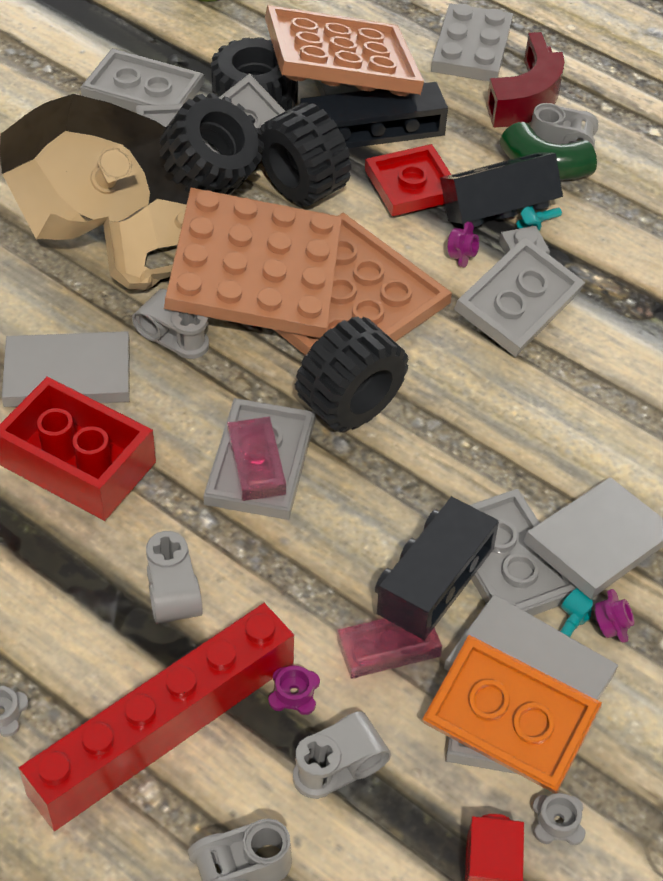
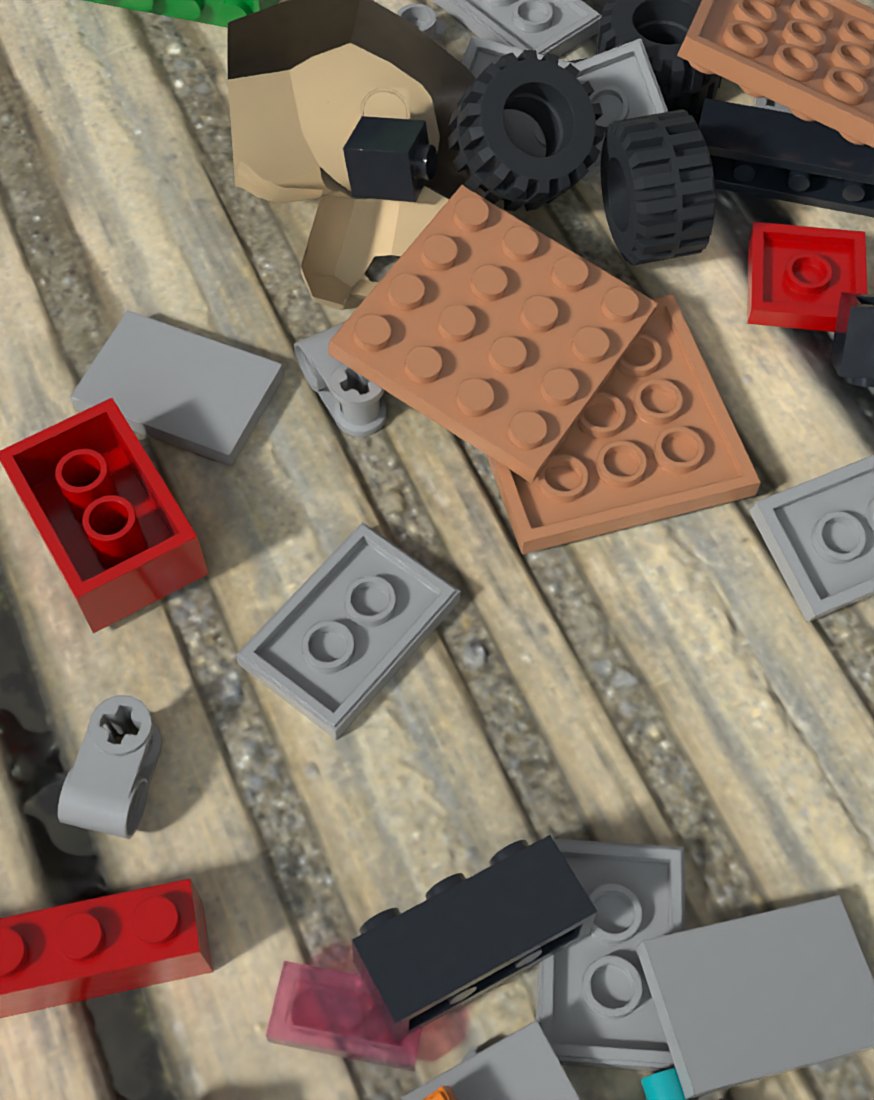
camera: 30 degrees right, 10 degrees up
clear pink plate [227,416,286,501] -> none
magenta plate [268,665,320,715] -> none
black tyre [295,317,409,432] -> none
magenta plate [447,222,479,267] -> none
none -> black brick [343,116,437,202]

